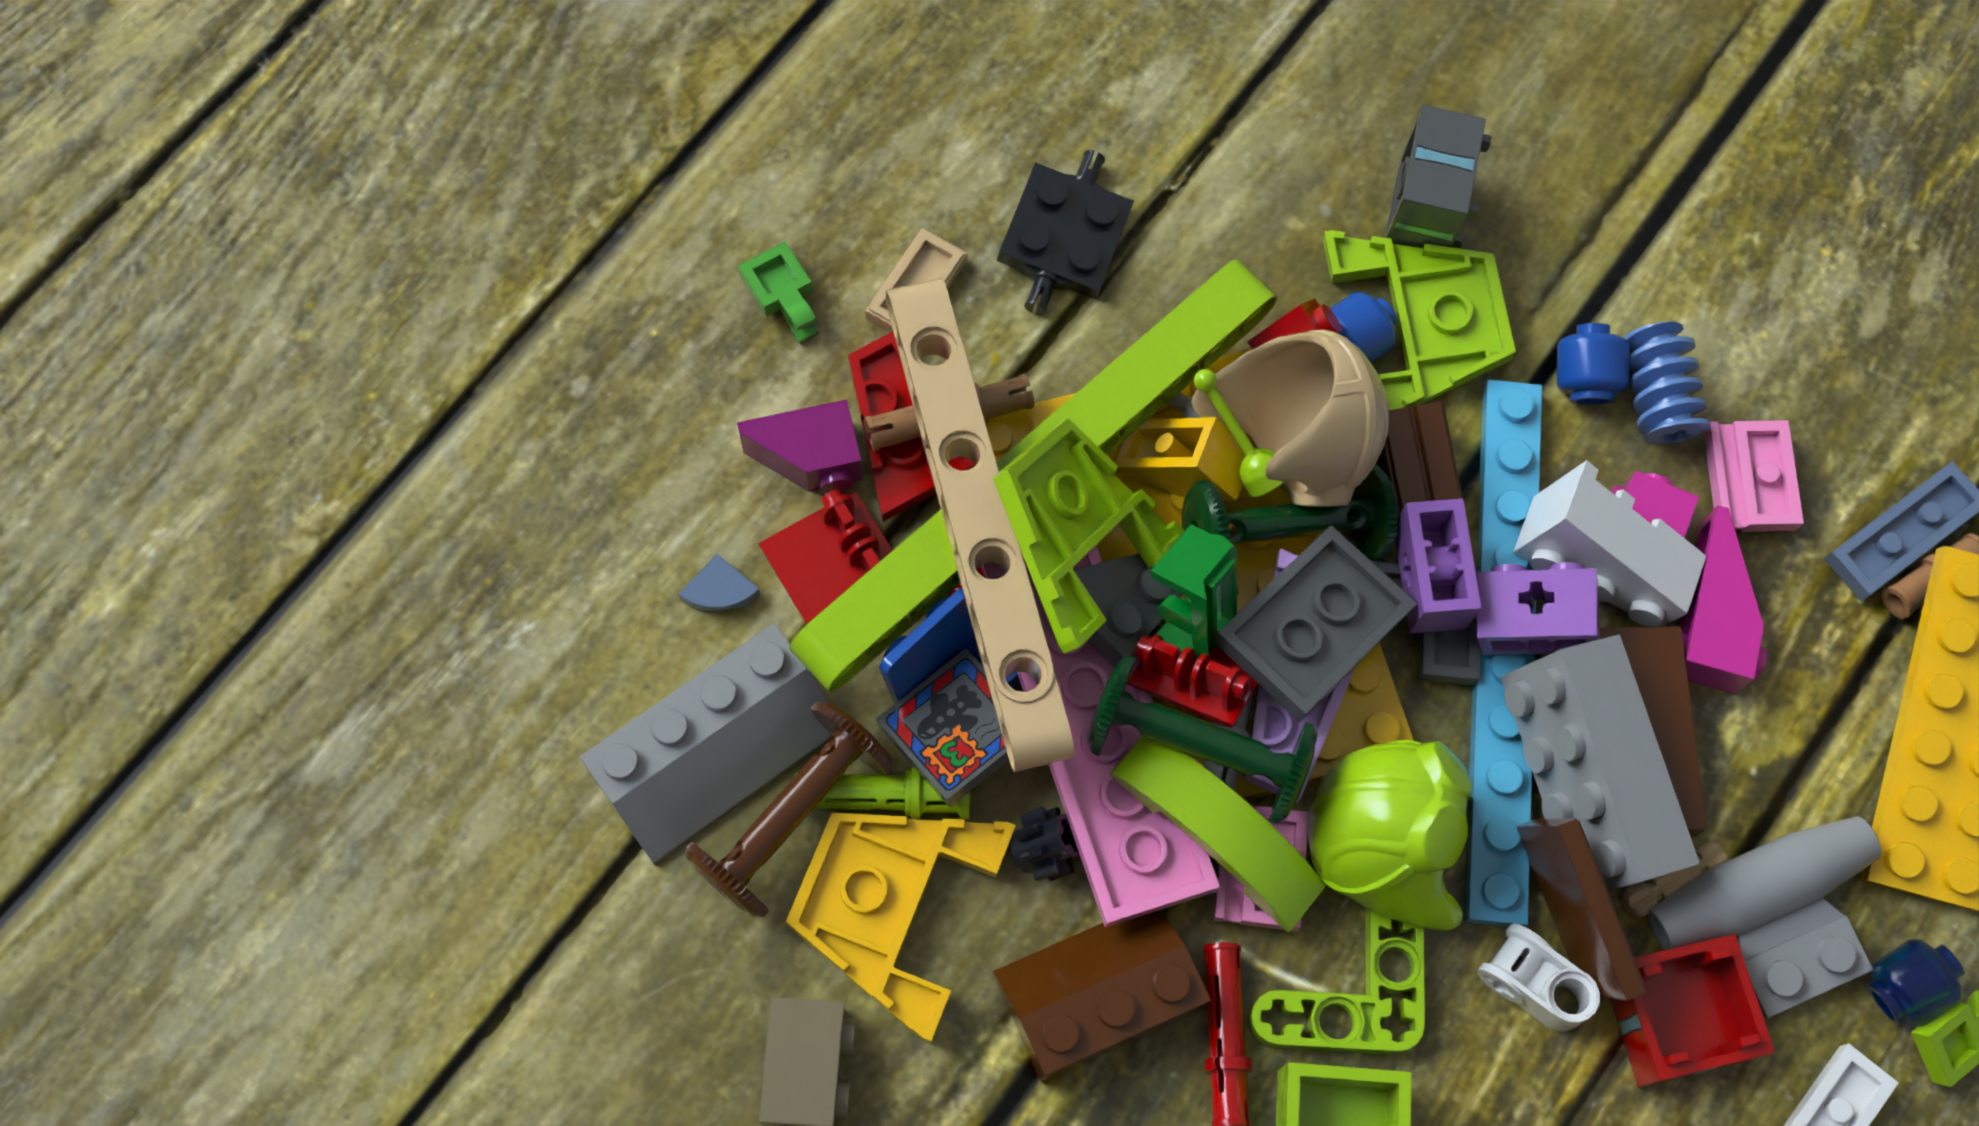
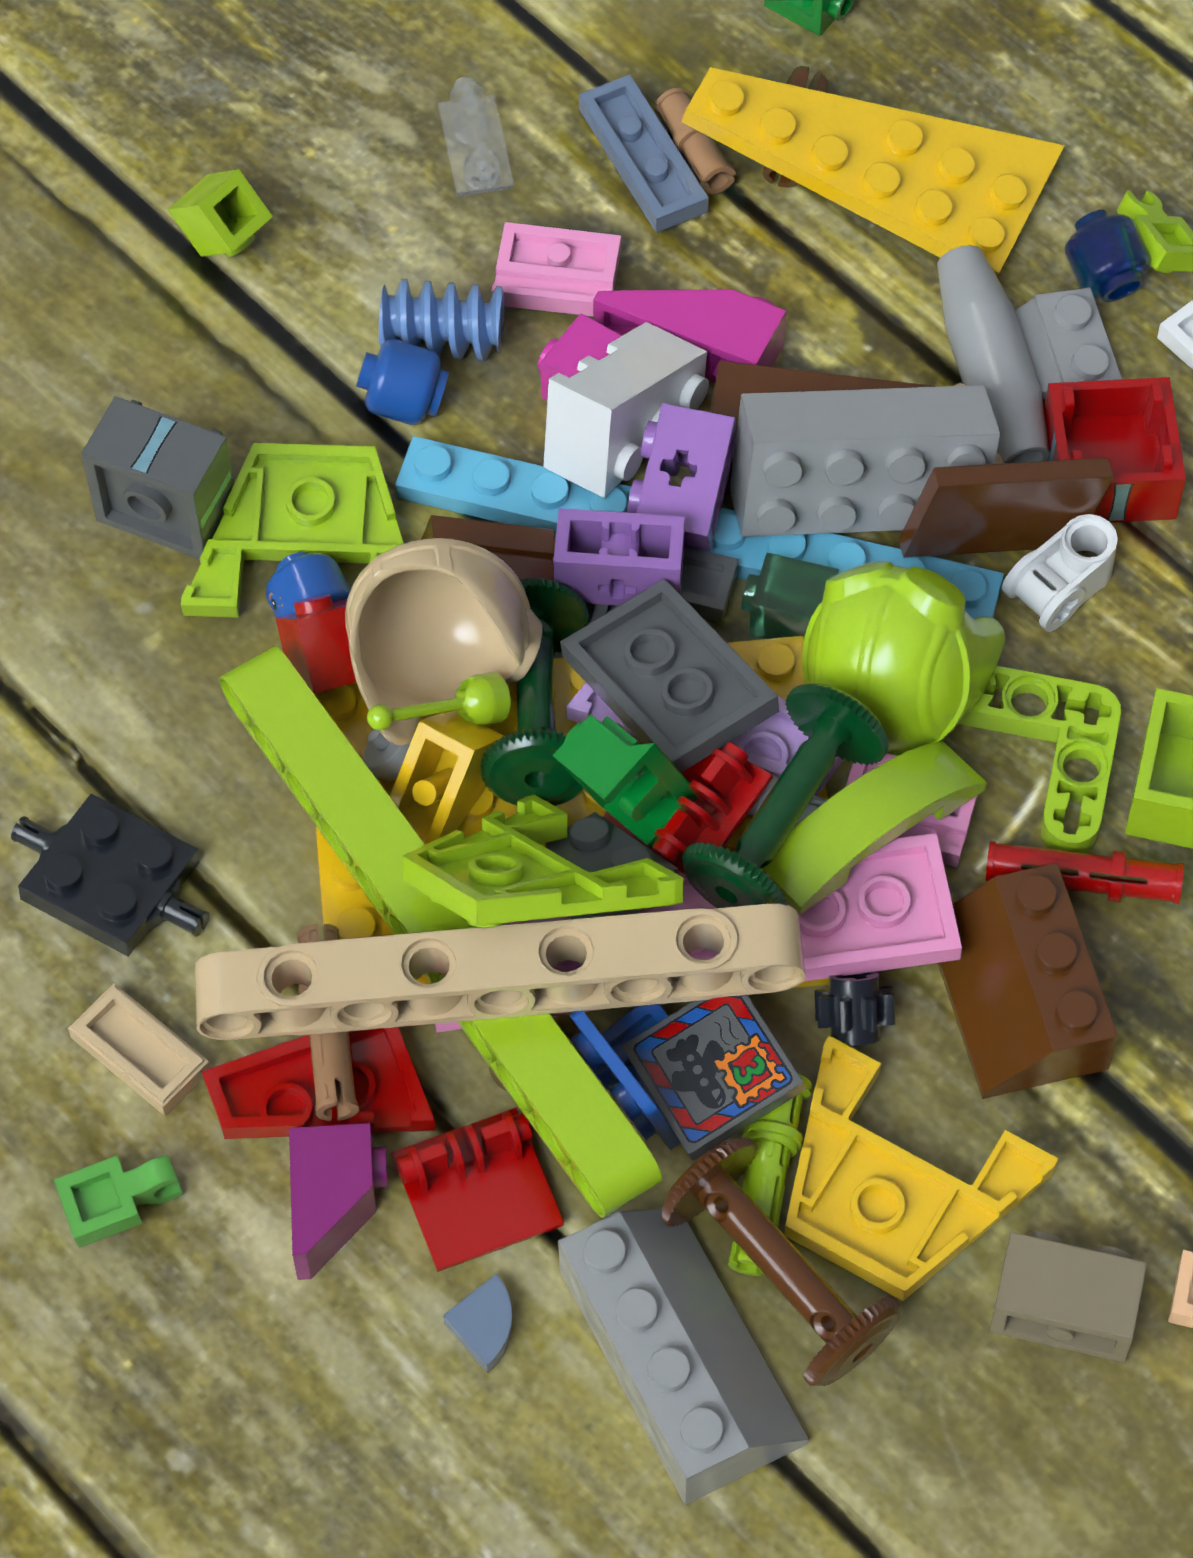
camera: 75 degrees left, 10 degrees down
none -> lime brick [167,169,273,257]
none -> clear hinge [438,76,514,197]
none -> clear green brick [741,552,839,639]

